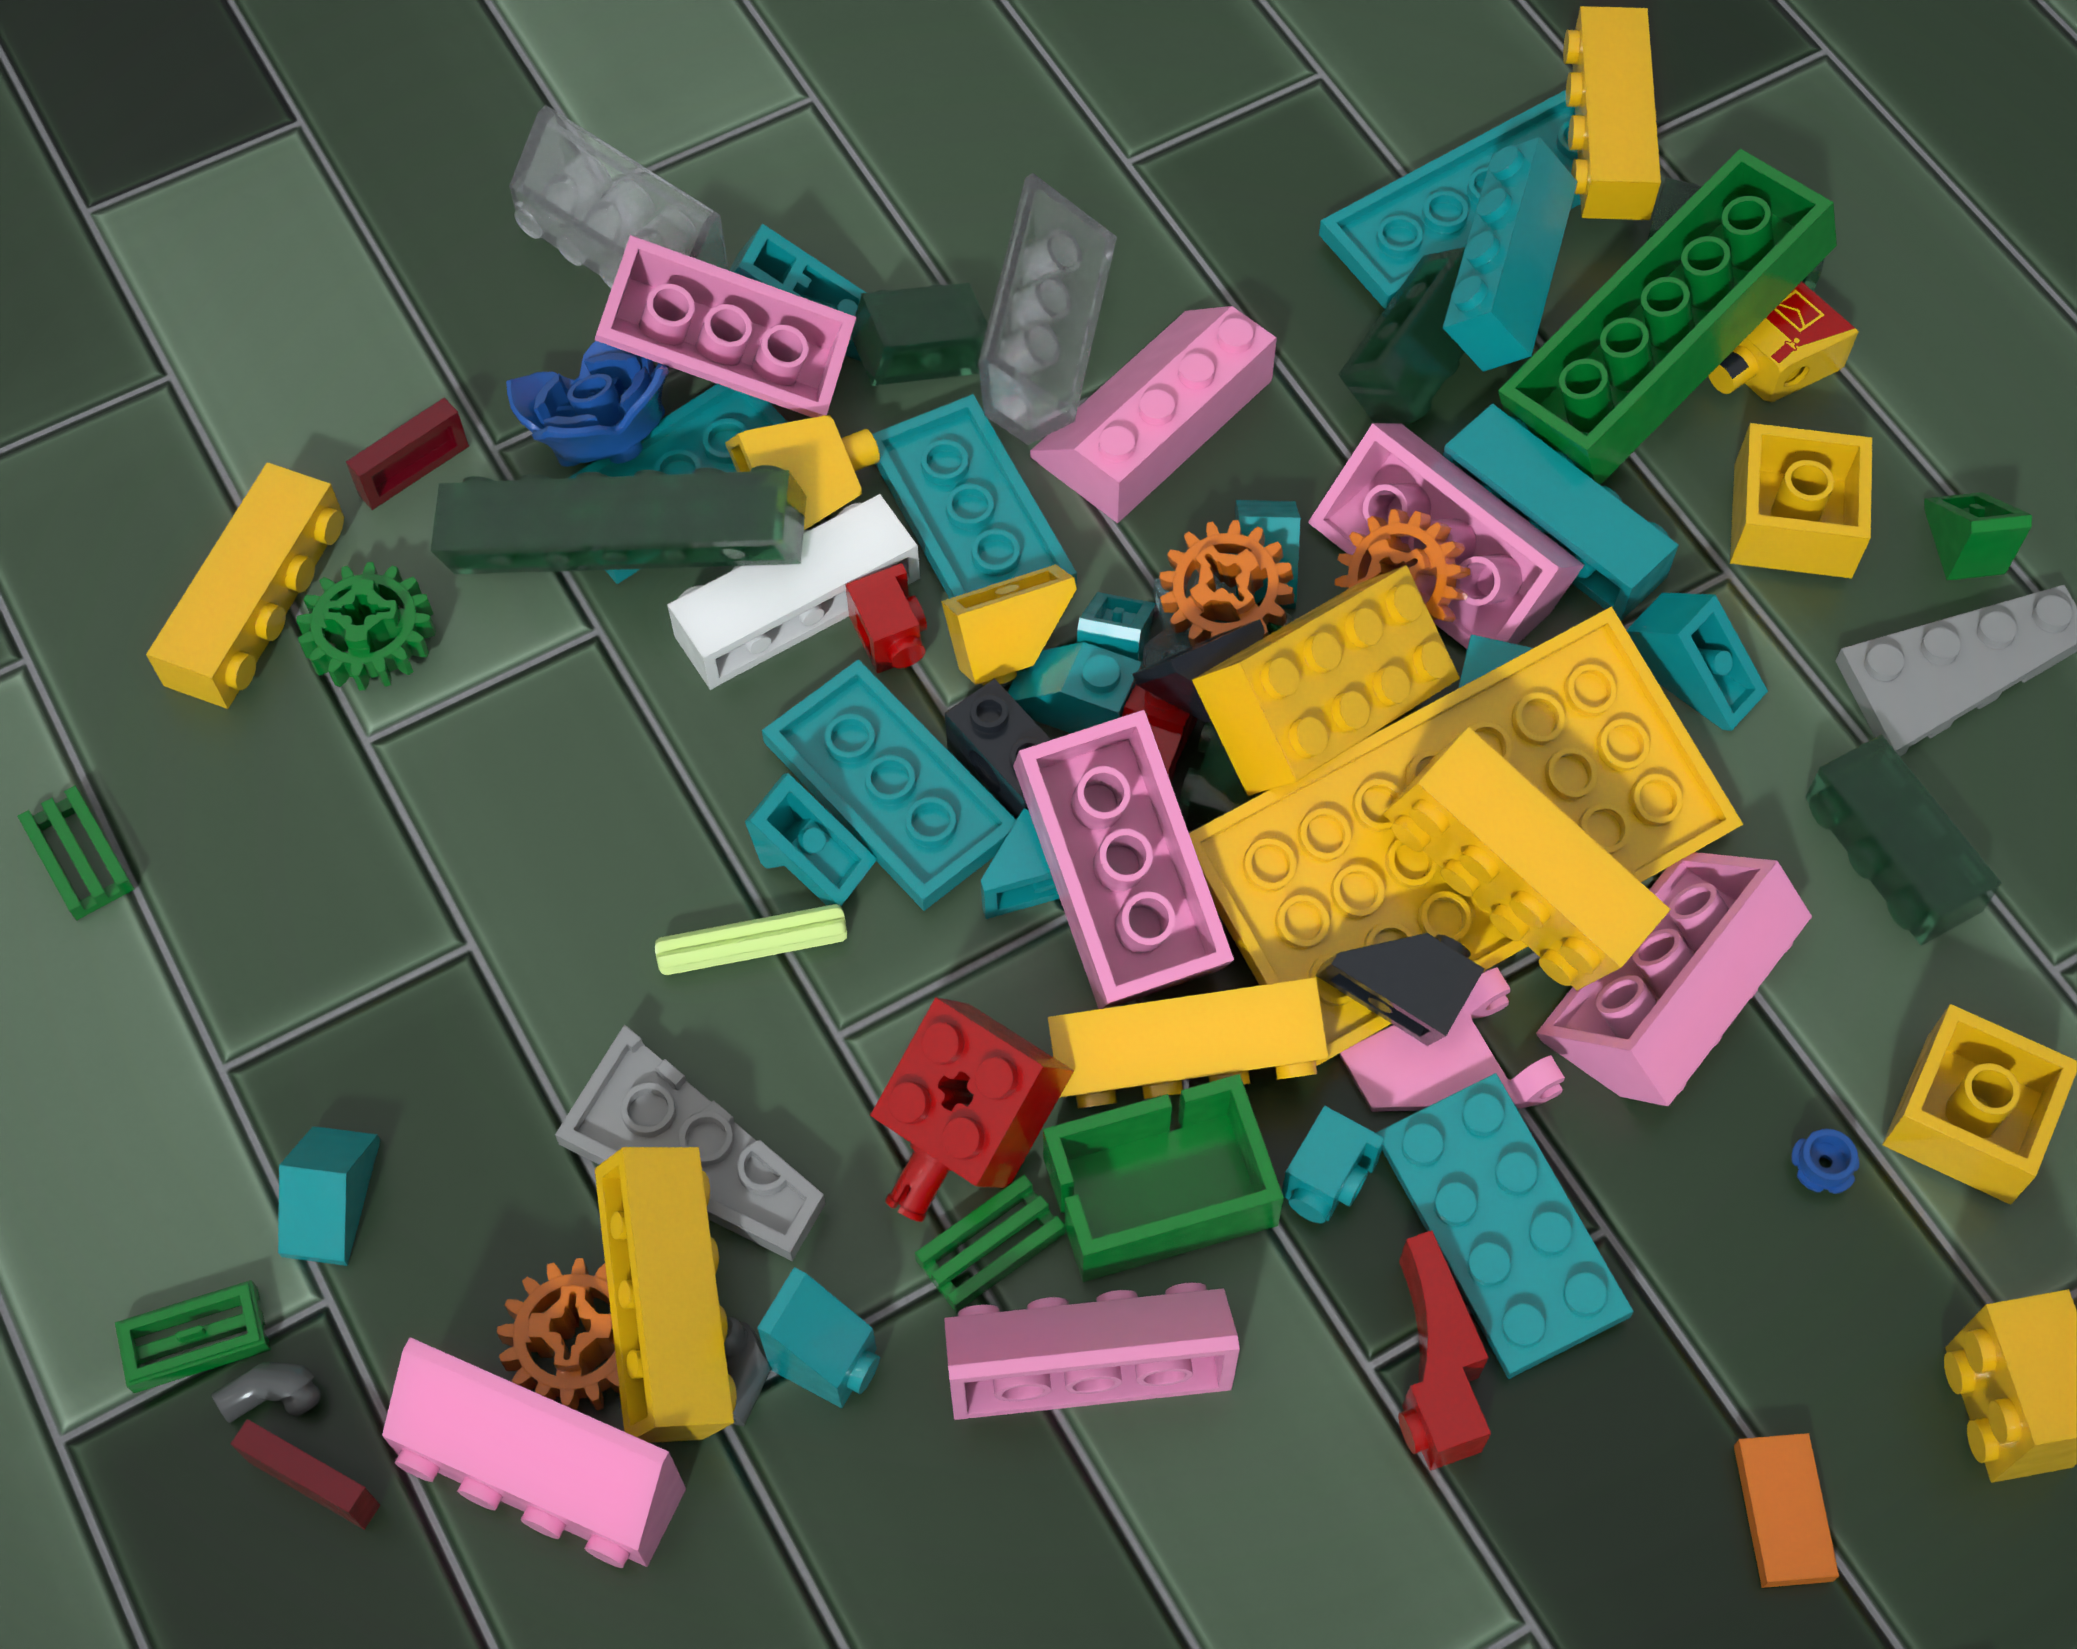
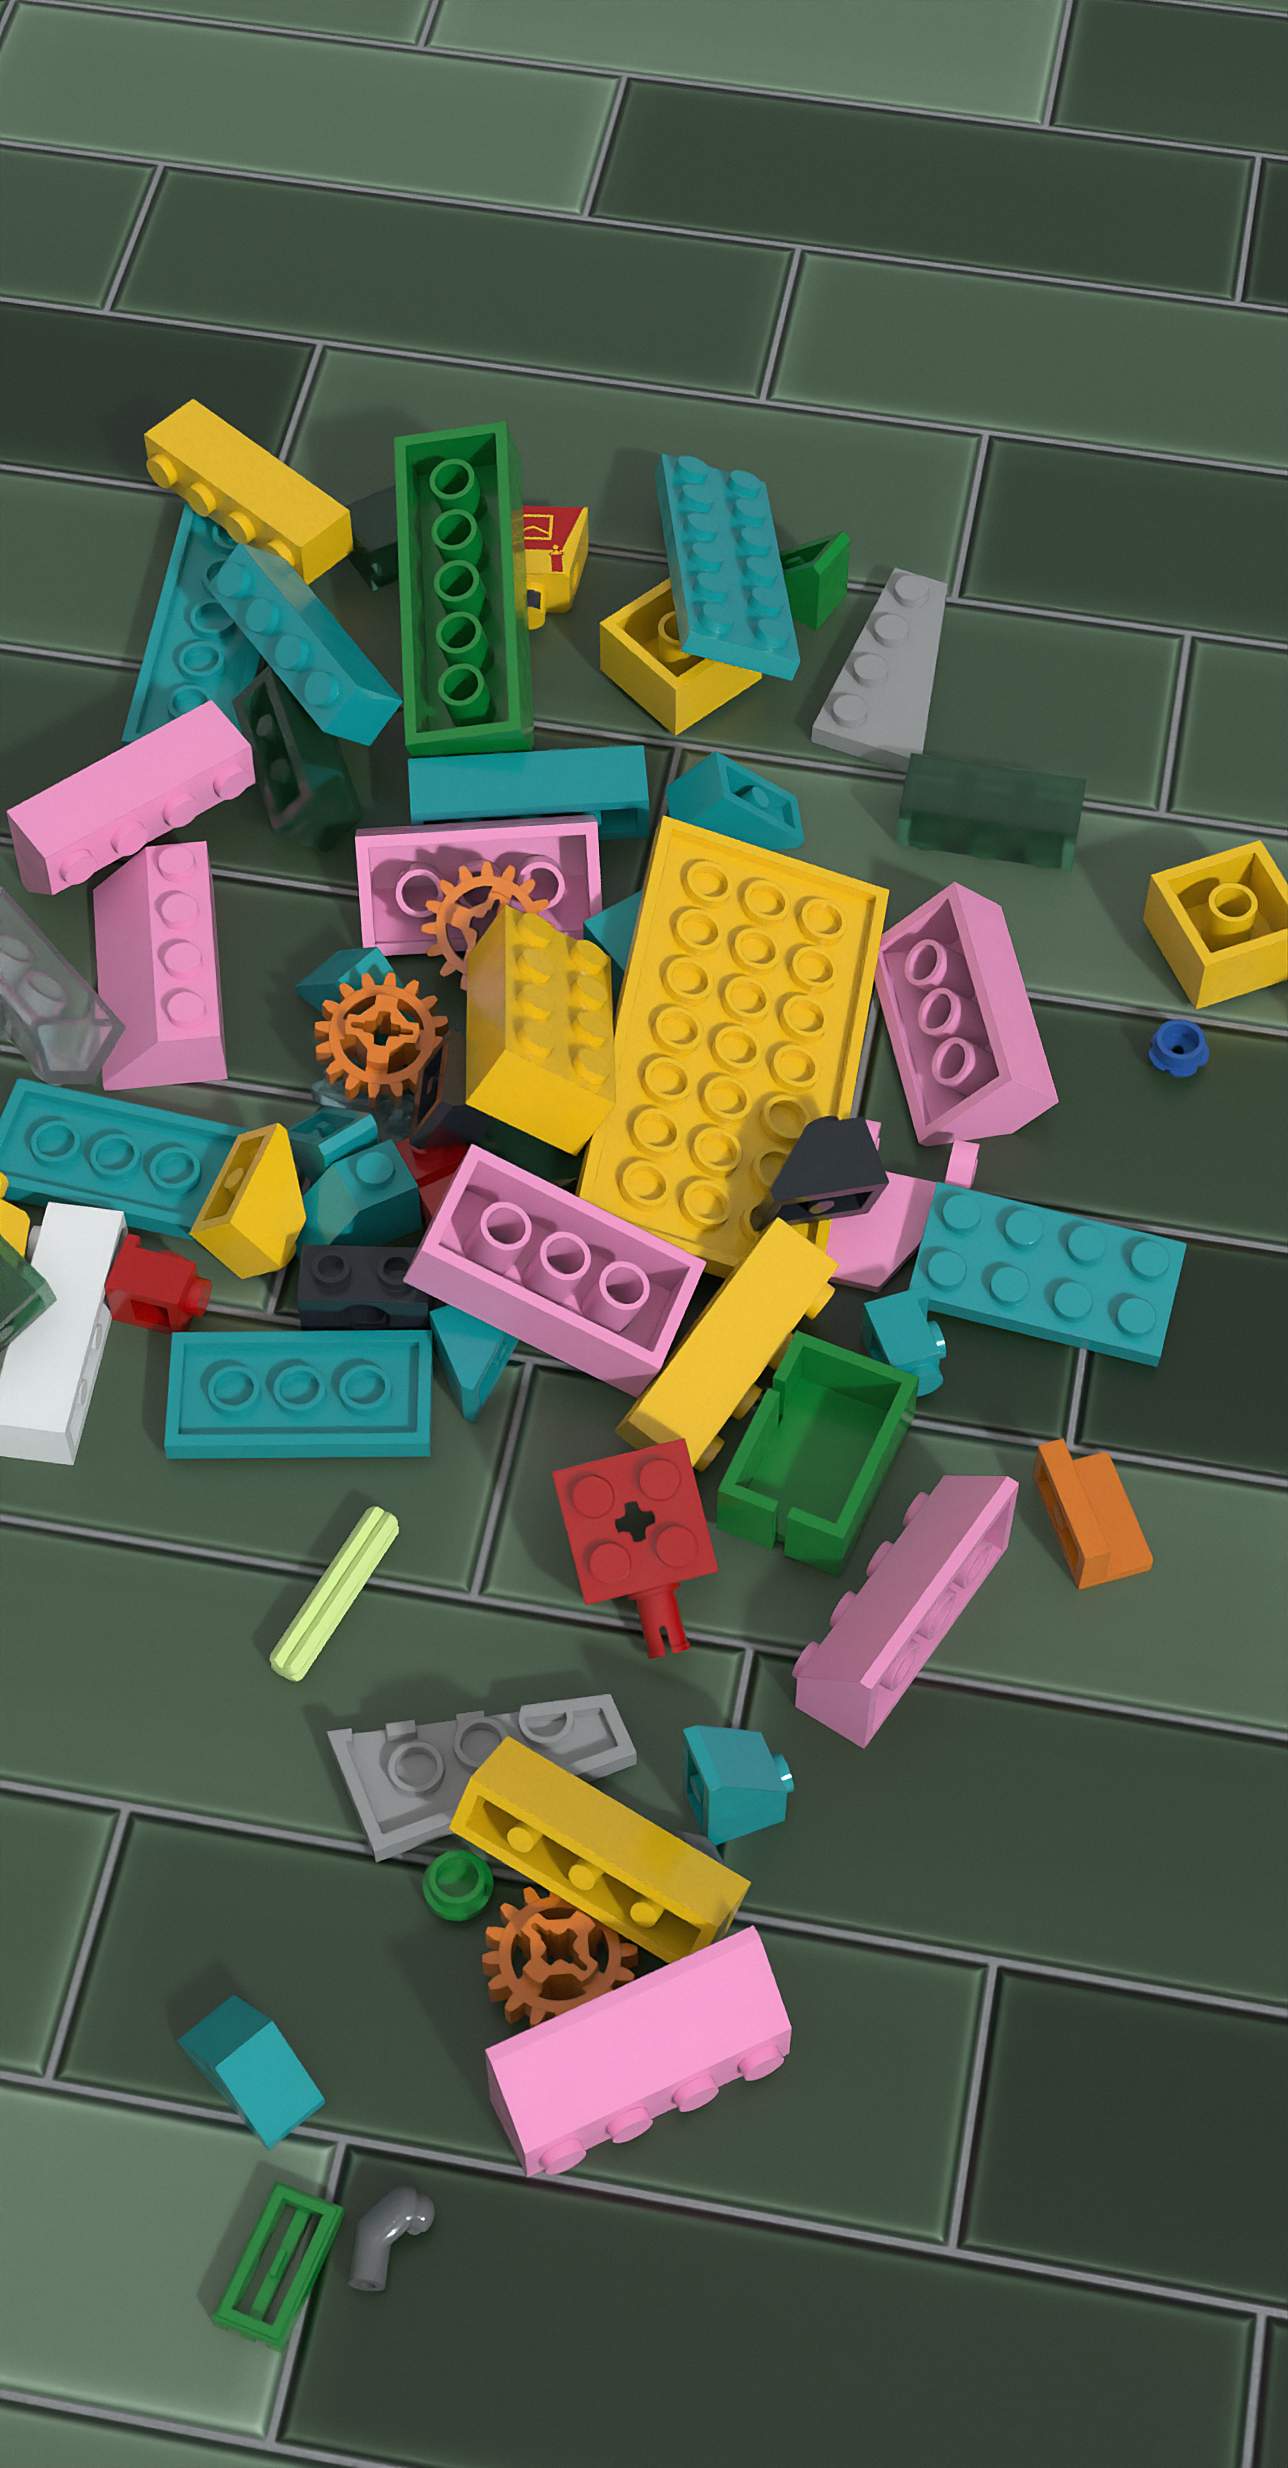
camera: 50 degrees left, 5 degrees down
dark red tile [230,1419,380,1530] -> none
teal slope [745,773,877,906] -> none
green tile [915,1174,1065,1313] -> none
yellow brick [1383,726,1671,991] -> none
red slope [1398,1230,1491,1471] -> none
none -> bright pink slope [6,700,255,895]
none -> green plate [422,1850,494,1921]
none -> teal plate [654,453,801,681]
none -> orange panel [1032,1438,1153,1590]

